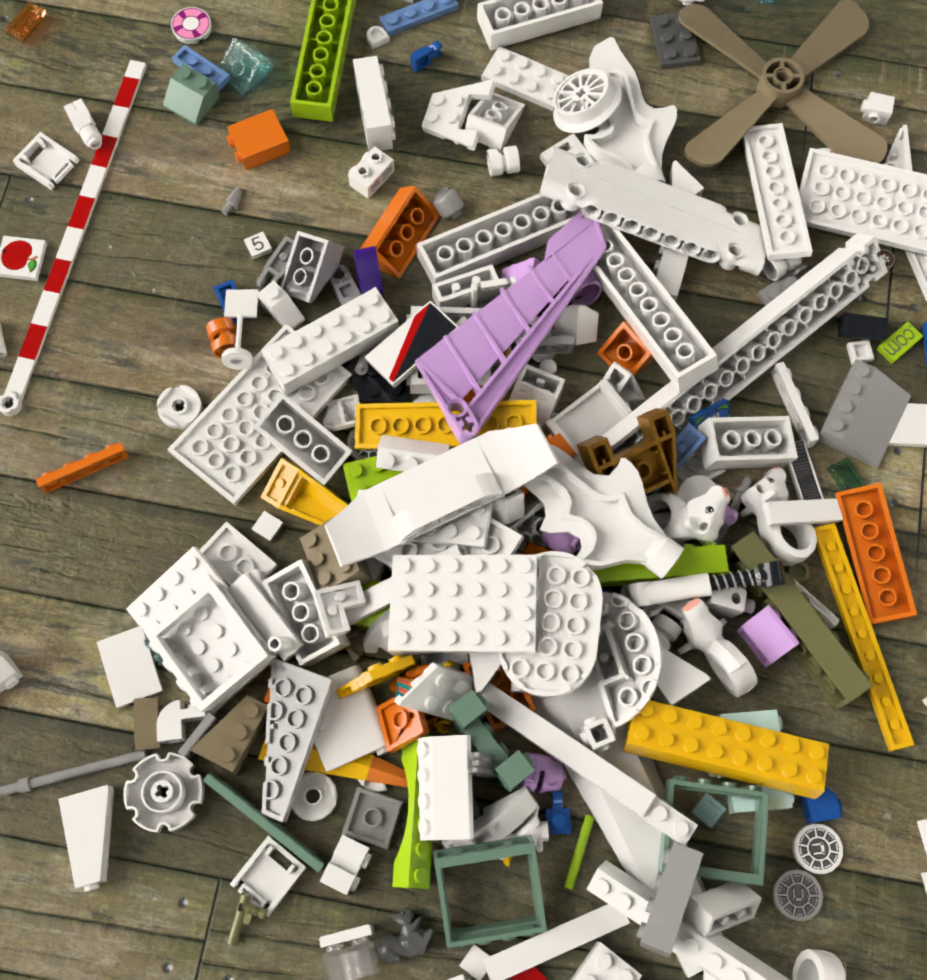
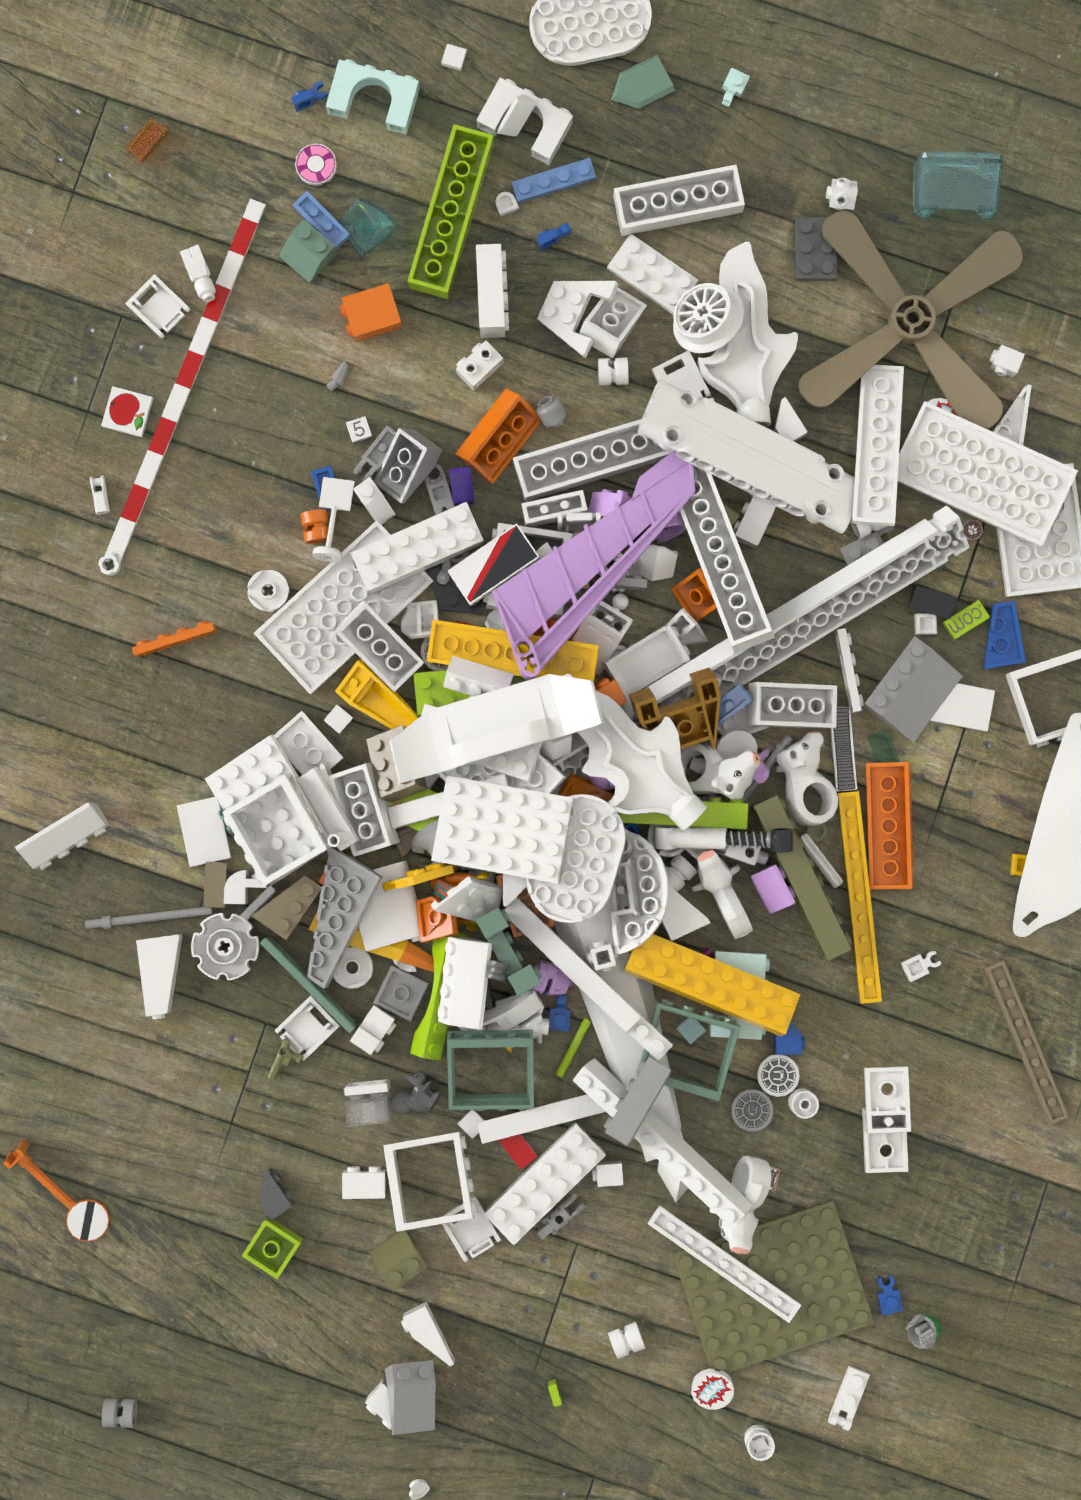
camera: 10 degrees right, 15 degrees up
white plate [312,580,366,638] -> none
white brick [683,882,762,938] -> none
blue tile [689,398,732,430] -> none
white tile [762,498,843,526] -> none
none -> white wheel [788,1088,819,1119]

